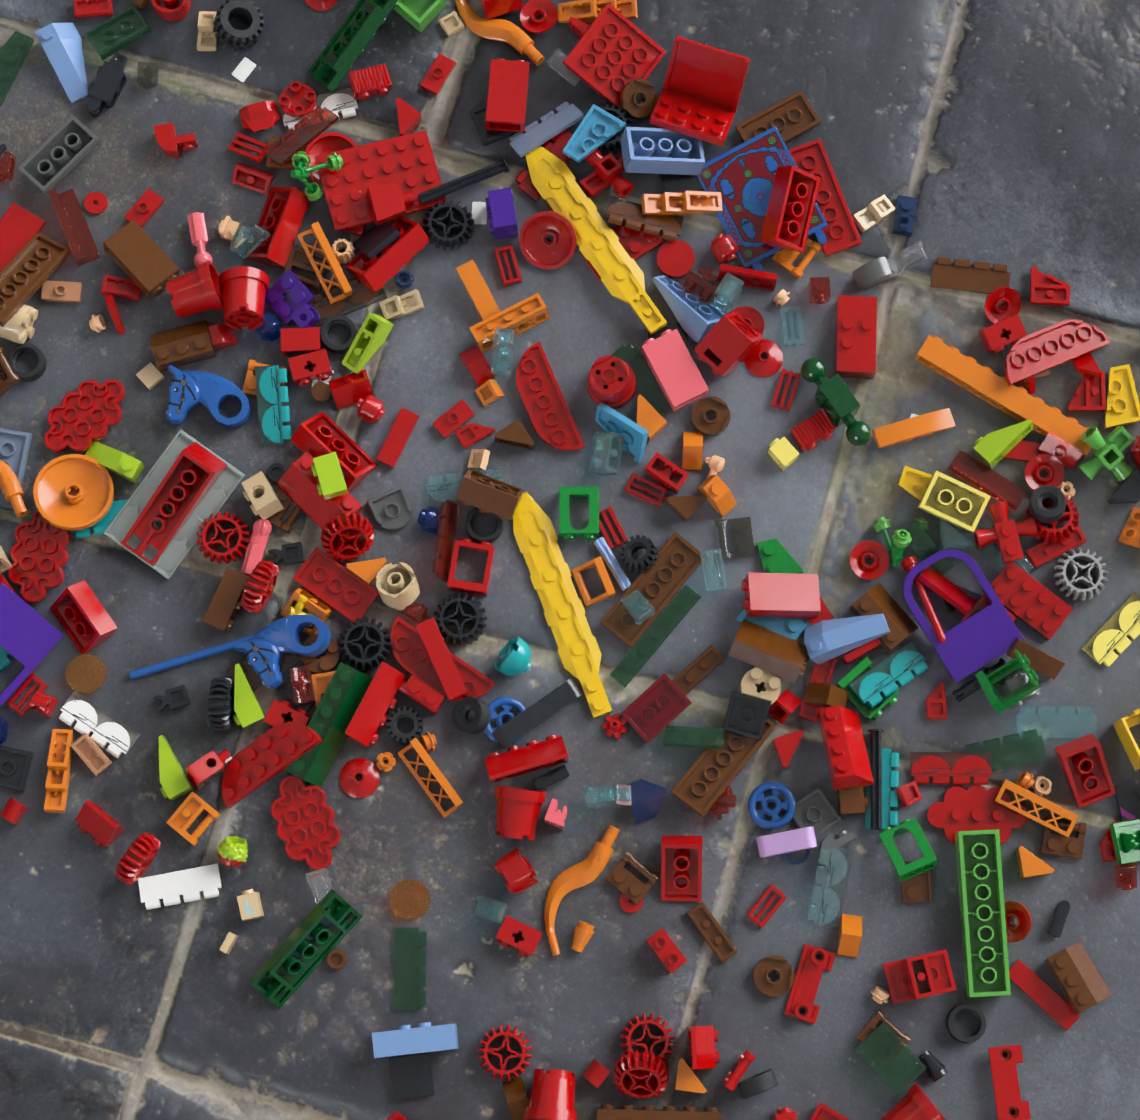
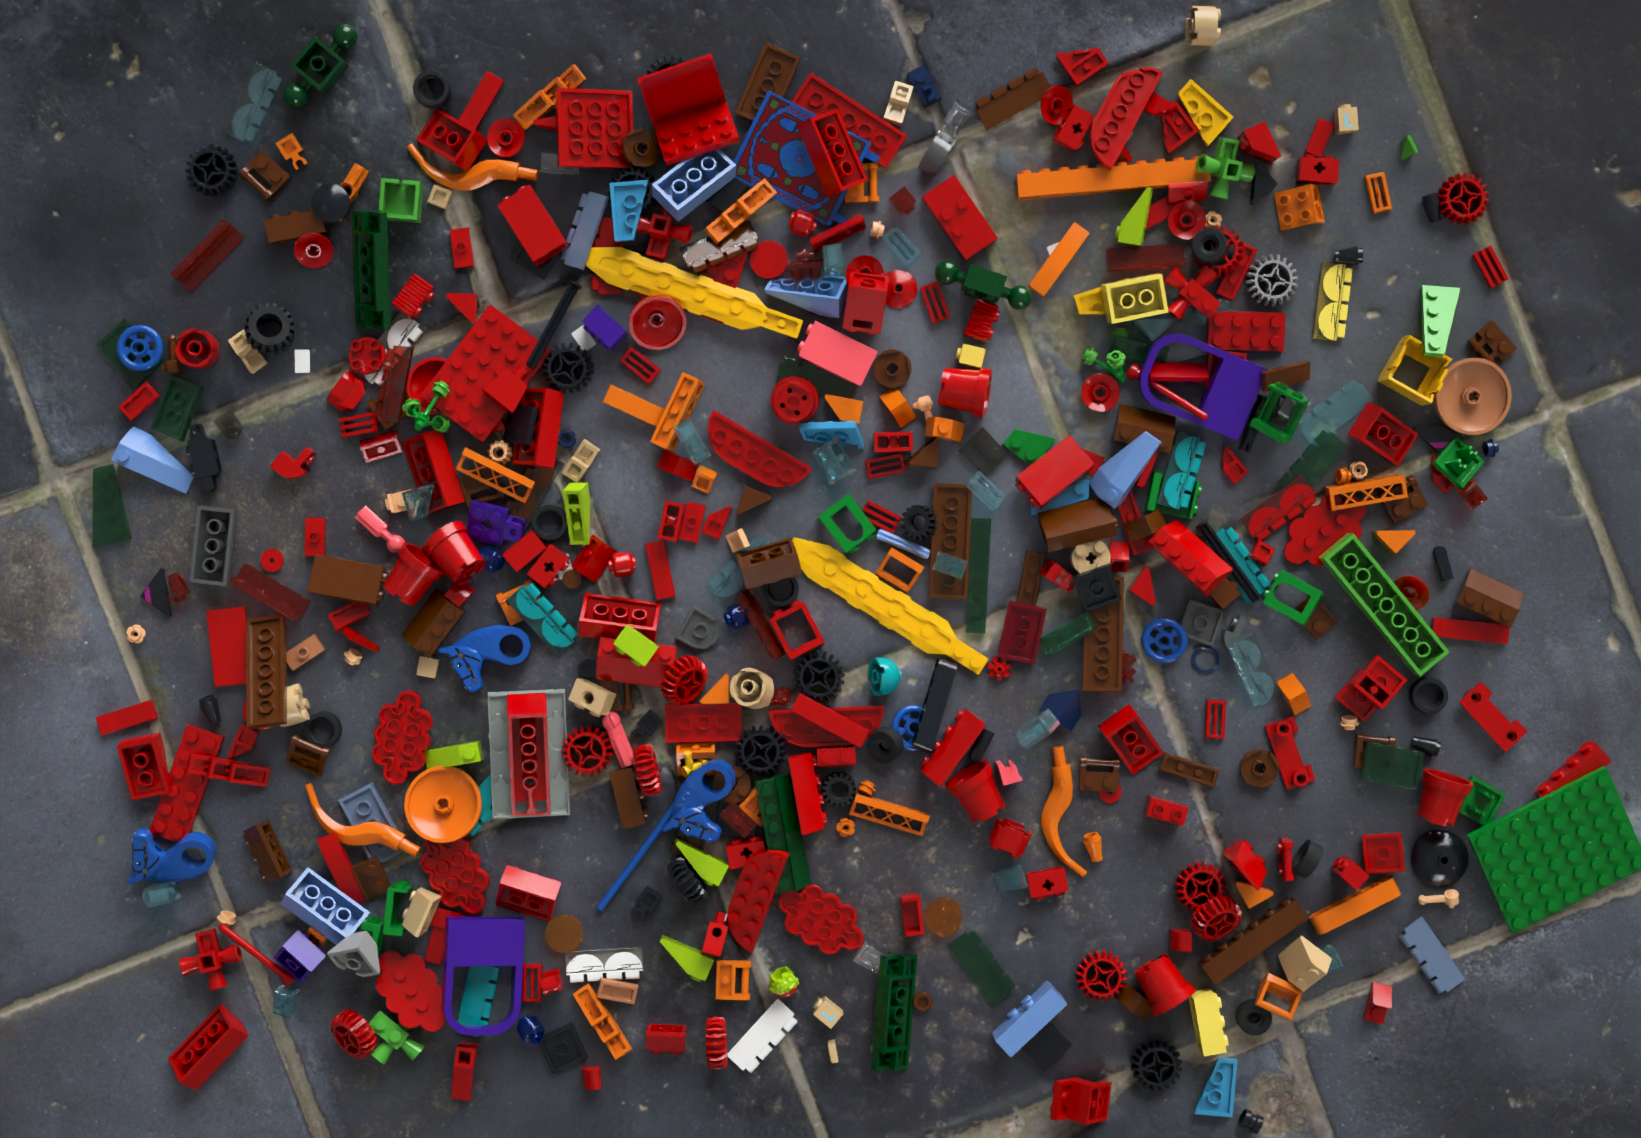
camera: 40 degrees left, 10 degrees up
red dish [340,758,380,798] -> none
lavender beam [756,826,817,858] -> none
none -> red brick [657,500,685,542]
none -> red panel [900,893,925,937]
none -> red piece [938,368,992,418]
none -> red leg [1039,559,1075,593]

